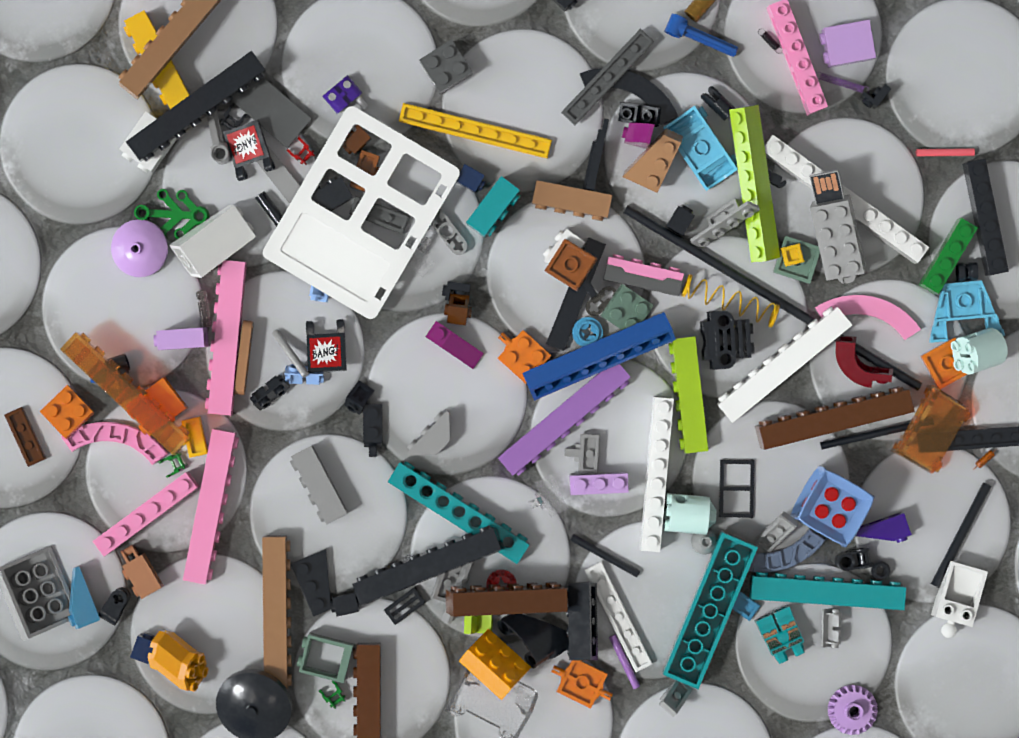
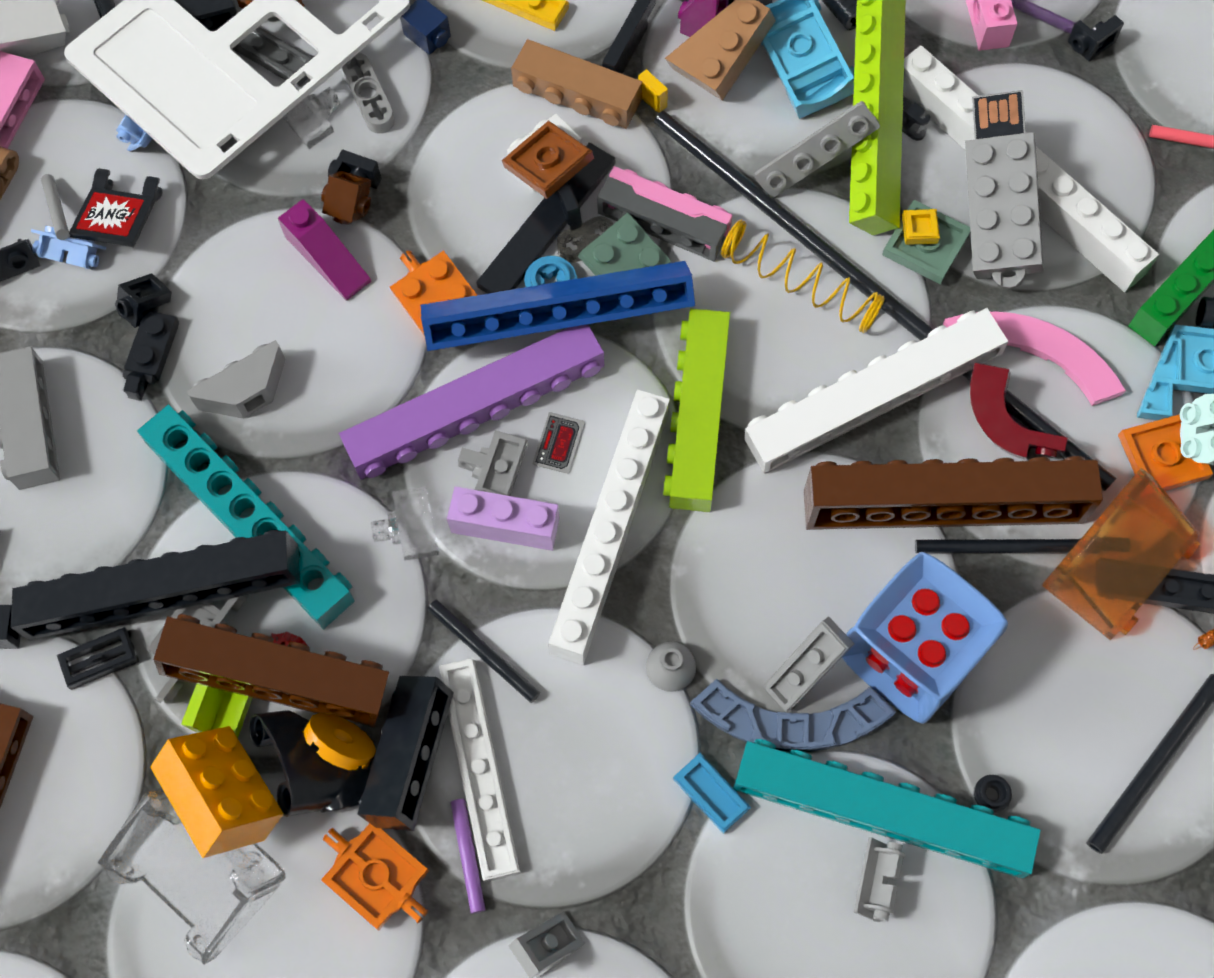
camera: 10 degrees right, 20 degrees down
teal brick [466,176,520,238] -> none
teal brick [662,531,758,690] -> none
light aqua cylinder [664,493,716,535] -> none
black brick [665,205,695,236] -> none
black piece [700,311,755,370] -> none
black window [719,459,754,519] -> none
teal hips [754,605,805,664] -> none
black piece [835,547,873,571] -> none
dark purple slope [855,512,912,543] -> none
white slope [931,561,988,638] -> none
none -> light orange tile [303,713,376,770]
none -> sticker [532,412,585,474]
none -> yellow tile [638,69,668,113]

